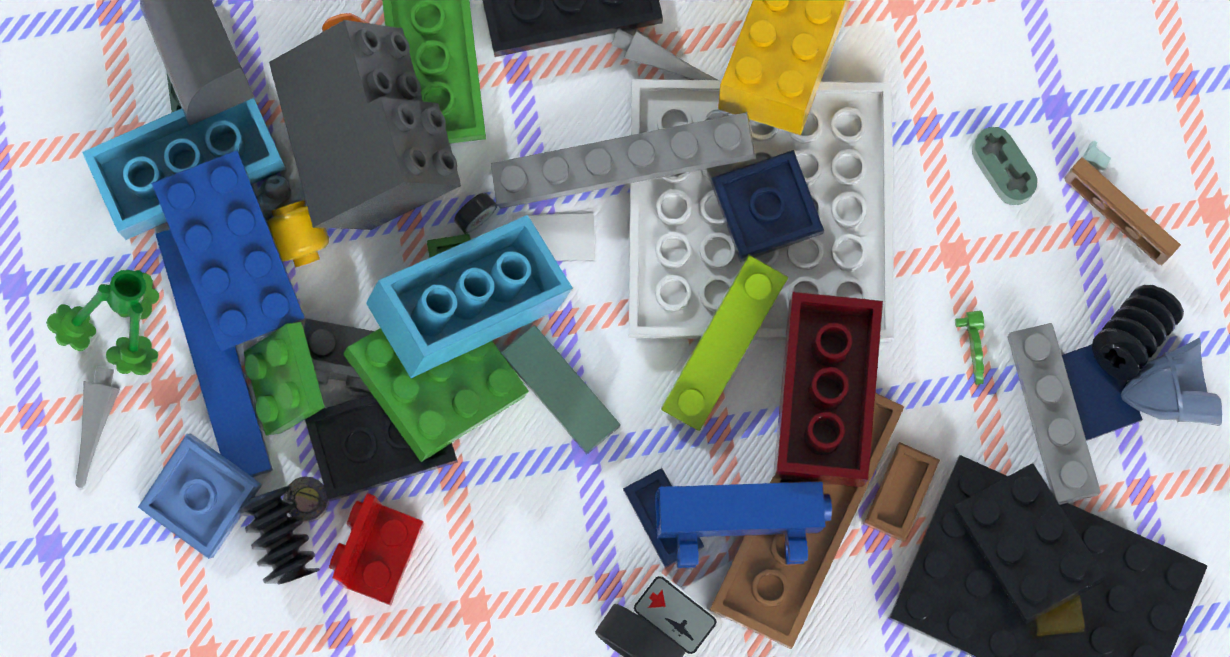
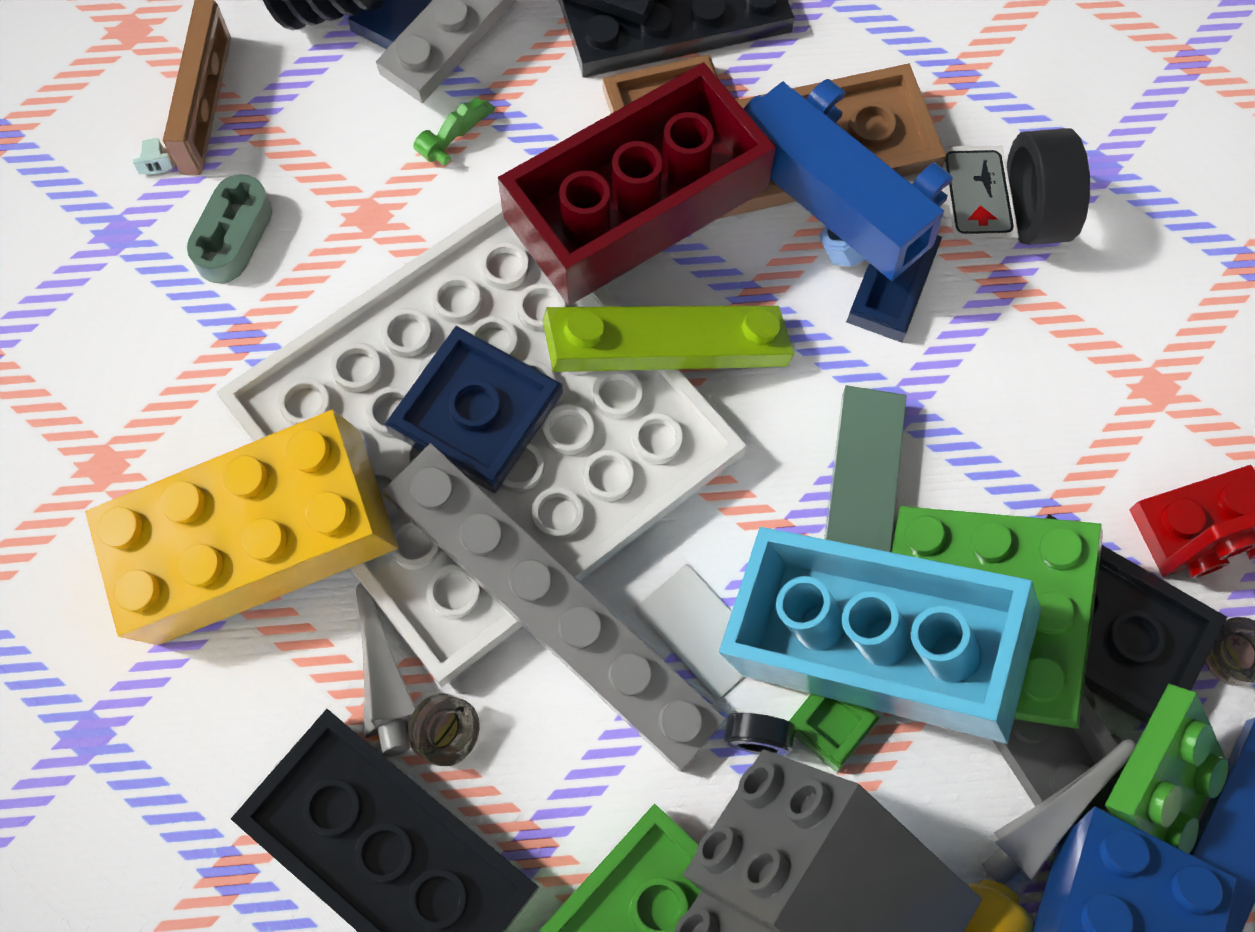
camera: 130 degrees left, 10 degrees down
none -> clear smoke tile [408,693,480,766]
none -> light grey piece [982,739,1136,884]

